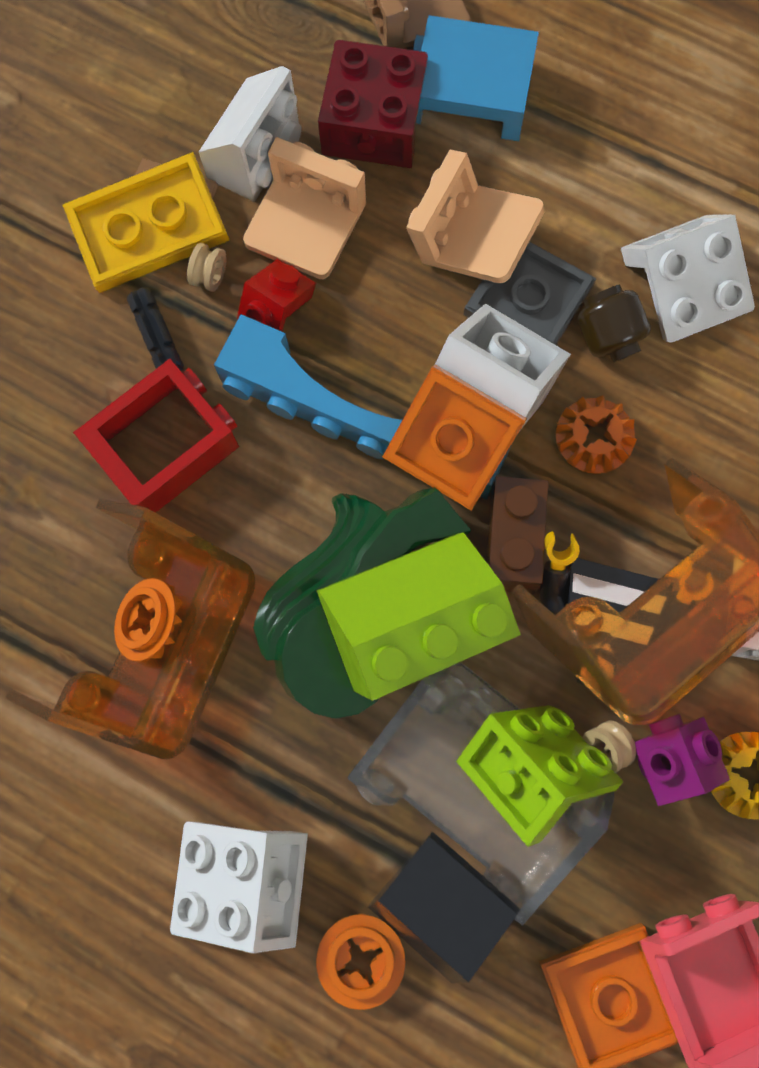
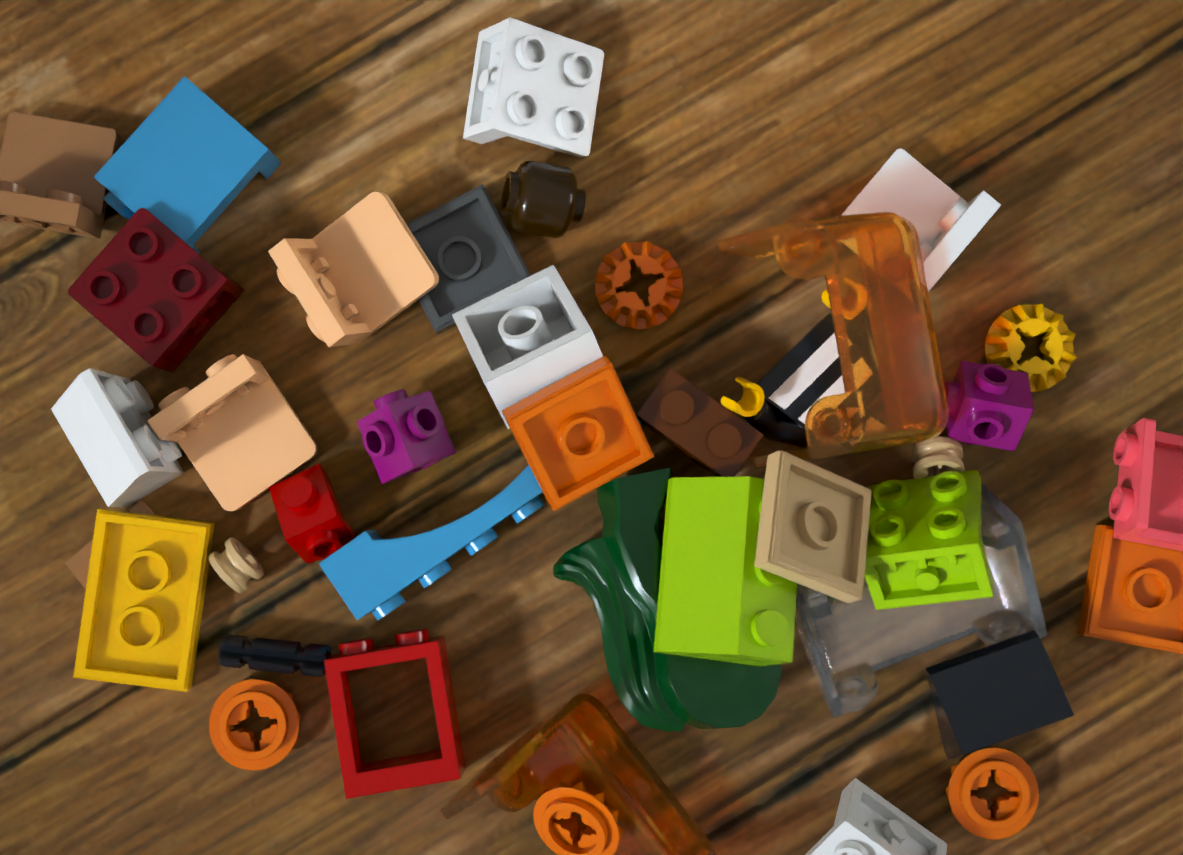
camera: 65 degrees left, 10 degrees up
none -> orange gear [209,678,301,771]
none -> magenta brick [356,389,456,484]
none -> tan tile [754,450,872,603]

